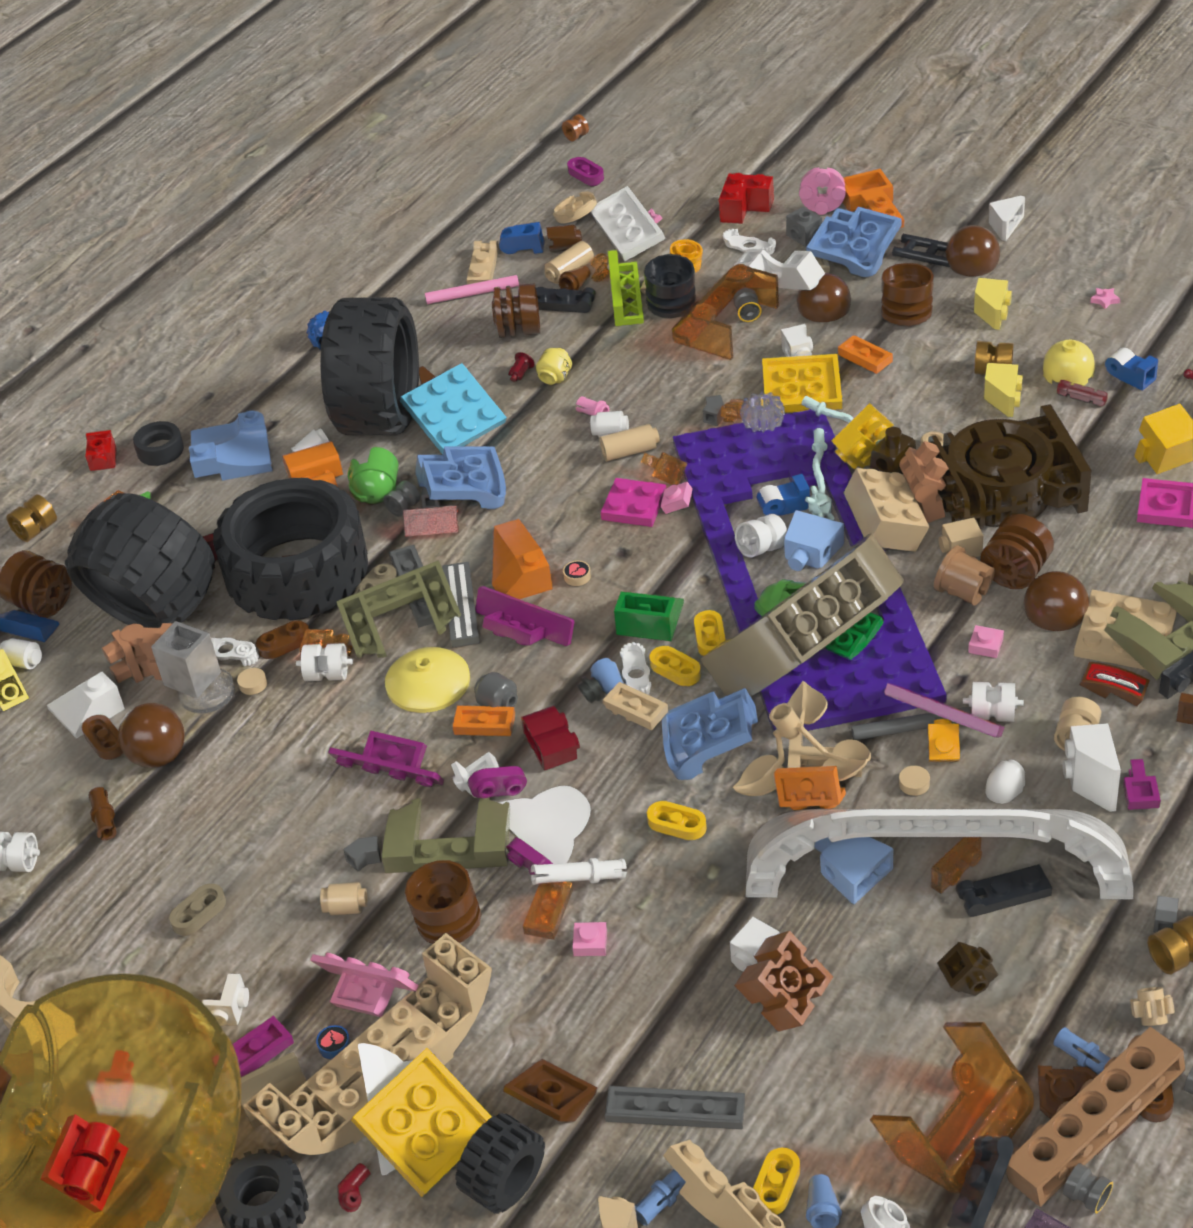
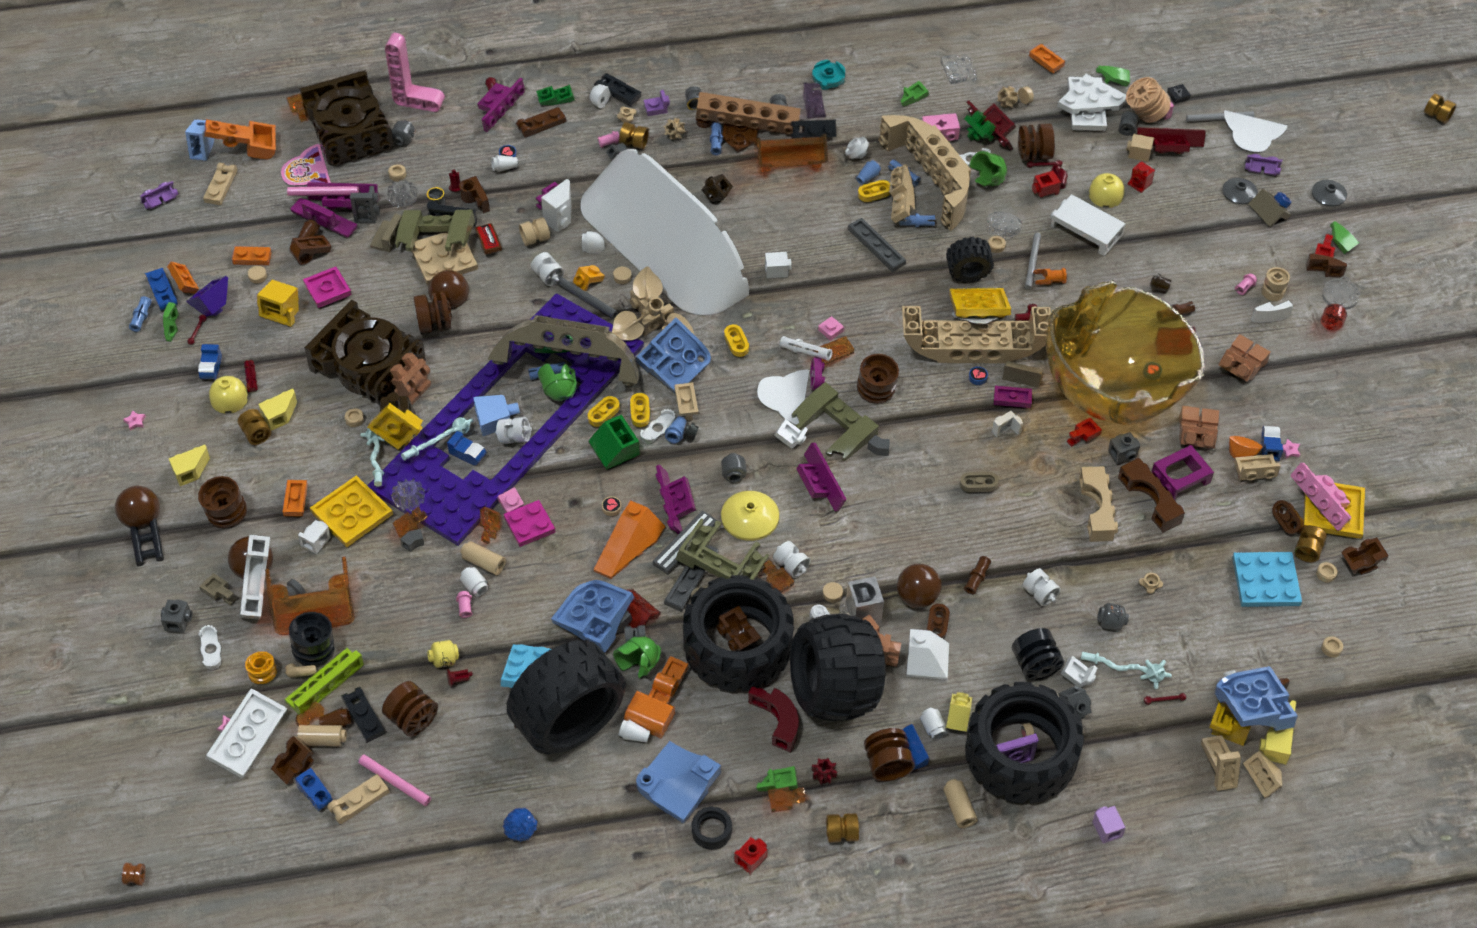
camera: 140 degrees left, 10 degrees up
red plate [40,1114,129,1213] -> none
reddish brown plate [256,620,311,659] -> none
bright pink bracket [310,953,419,1017] -> none
tan brick [320,882,368,916] -> none
orange plate [452,705,515,736] -> none
magenta plate [467,766,527,798] -> none
reddish brown slope [503,1059,597,1122] -> none
dark red brick [521,706,580,771] -> none
tan tile [553,191,597,223] -> none
magenta plate [567,157,604,186] -> none
red brick [719,173,774,224] -> none
dark orange brick [734,930,833,1032] -> none
orange bracket [774,766,846,810] -> none
bright pink plate [799,167,846,215] -> none
medium blue slope [806,207,902,277] -> none
orange plate [842,168,904,228] -> none
tan brick [844,468,929,552] -> none
tile [884,683,1005,738] -> none
medium nougat piece [934,545,995,605] -> none
tan brick [939,518,984,557] -> none
bright pink plate [968,625,1004,658] -> none
white slope [989,196,1025,241] -> none

